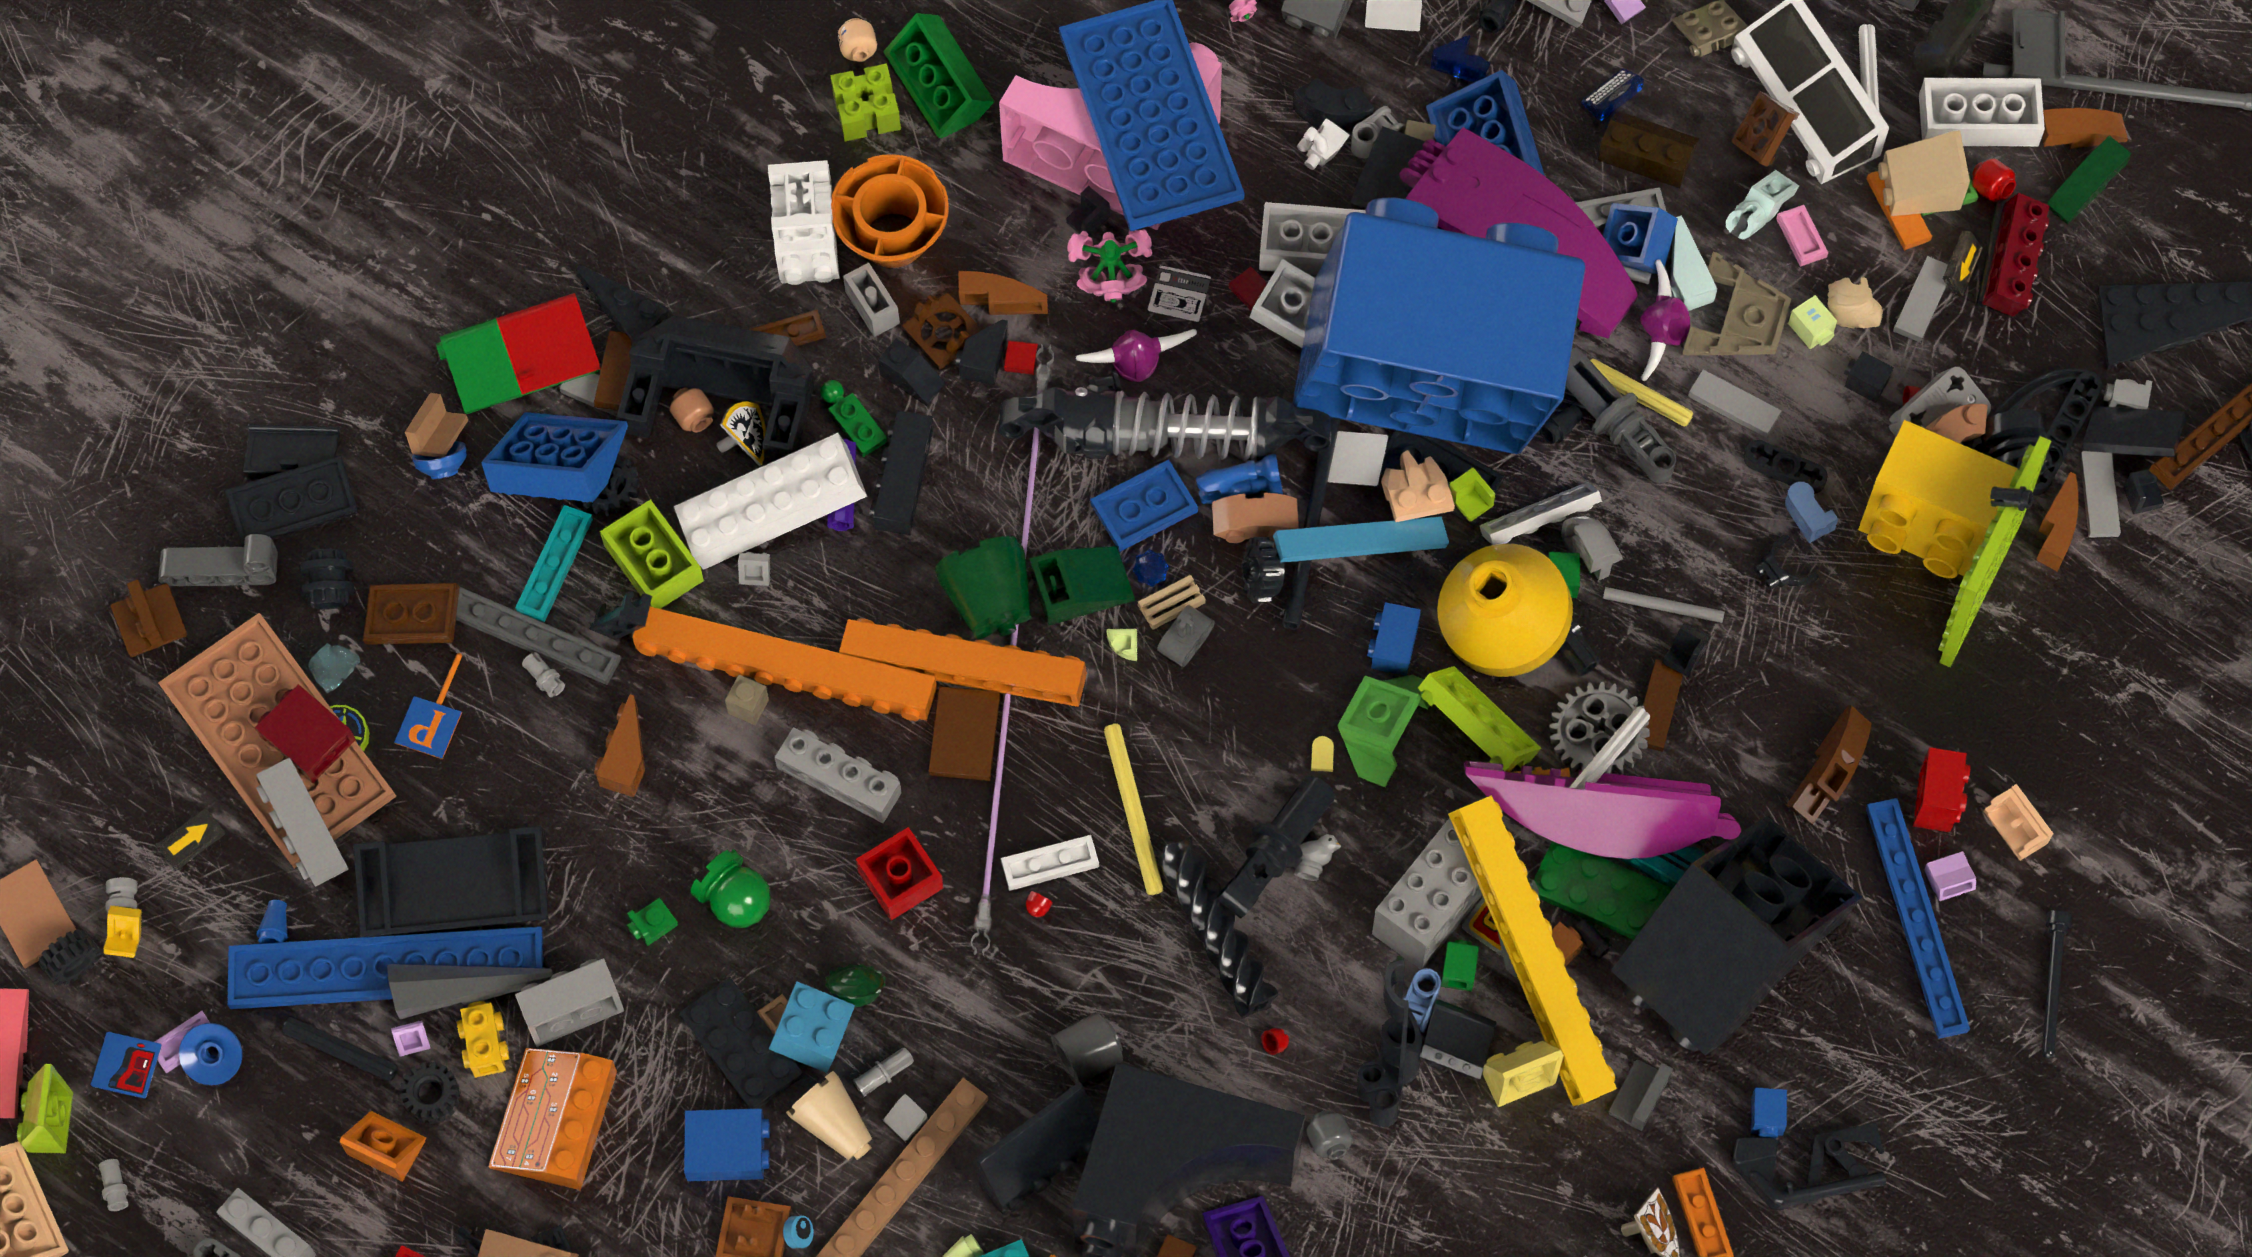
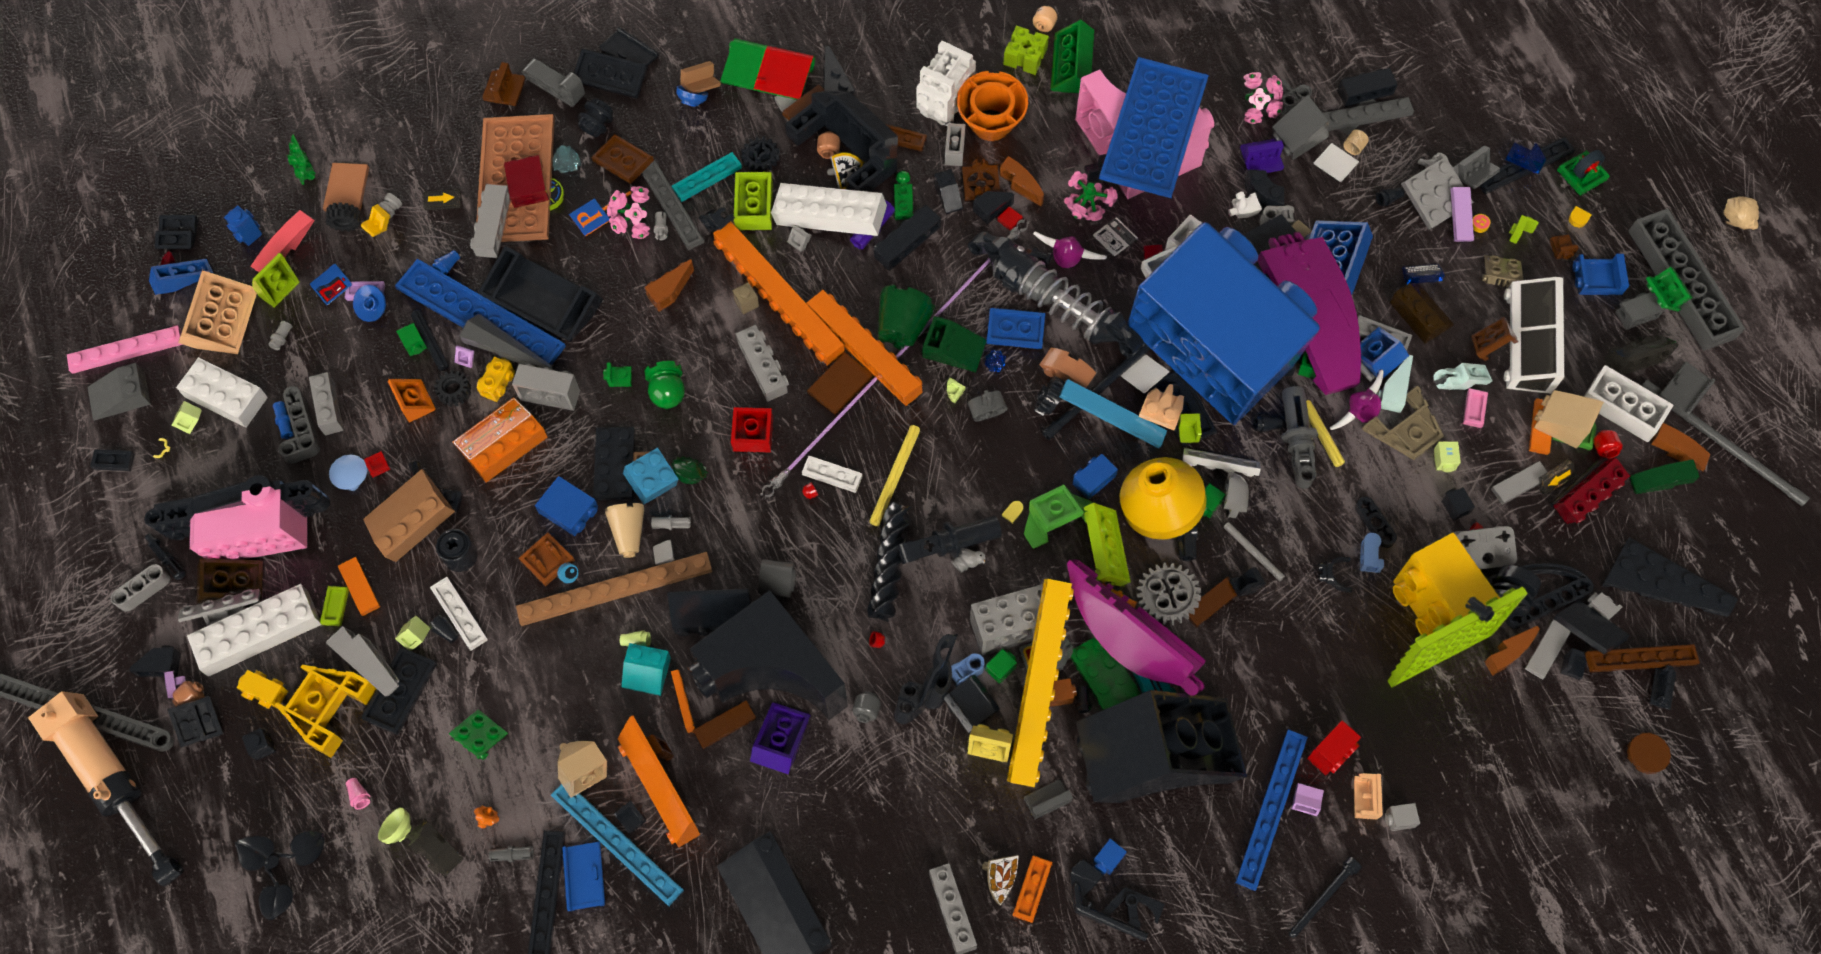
camera: 35 degrees right, 0 degrees up
blue slope [481,412,628,502] -> none
tan tile [1138,575,1205,630] -> none
blue piece [1196,454,1283,504] -> none
clear blue slope [1431,35,1490,83] -> none
white axle [1570,707,1650,789] -> none
light grey tile [1688,369,1782,438] -> none
reddish brown slope [1786,705,1872,825] -> none
tan hair [1827,277,1883,328] -> none
white axle [1858,24,1879,111] -> none
nougat brick [1925,404,1988,443] -> none
none -> green brick [396,323,427,356]
none -> bright pink plant [607,186,650,239]
none -> dark purple bracket [1240,139,1284,173]
none -> light grey brick [1385,803,1420,831]

